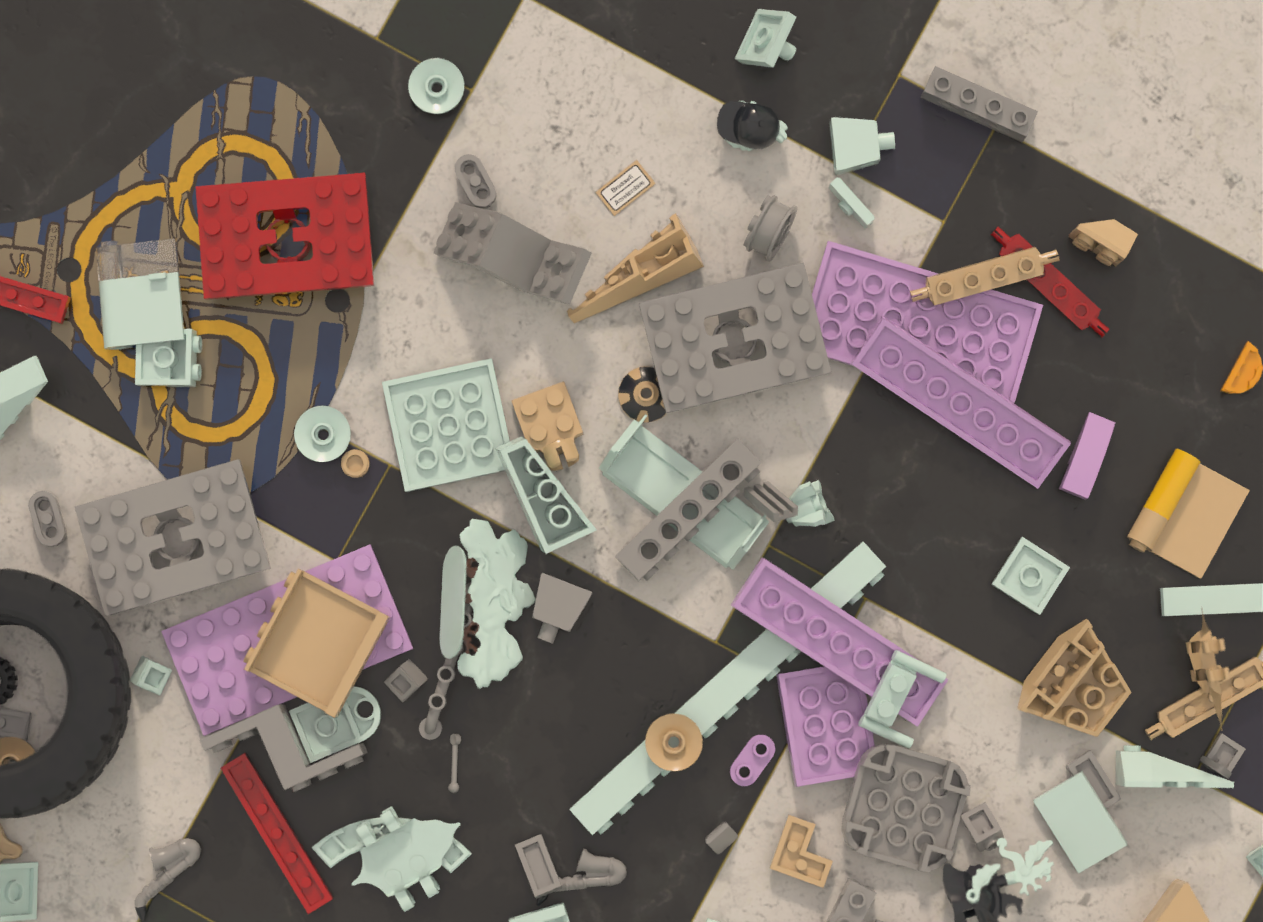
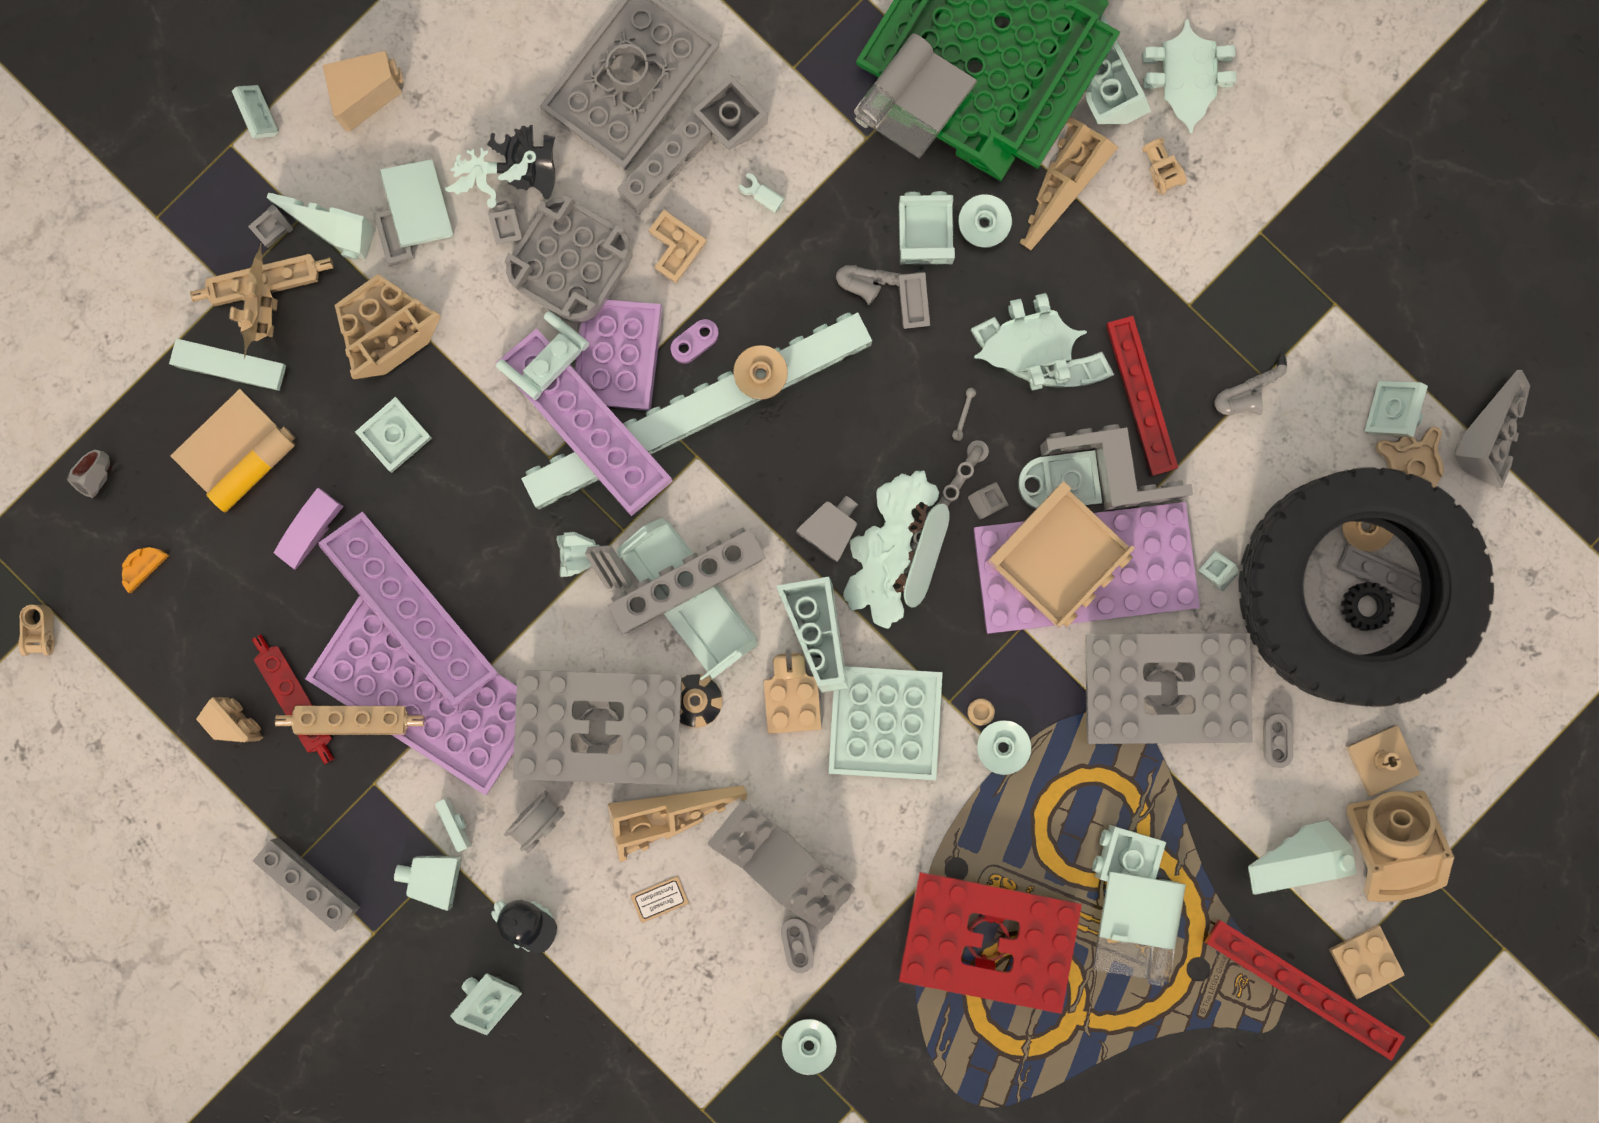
camera: 165 degrees left, 0 degrees up
light grey slope [705,821,738,854] -> none

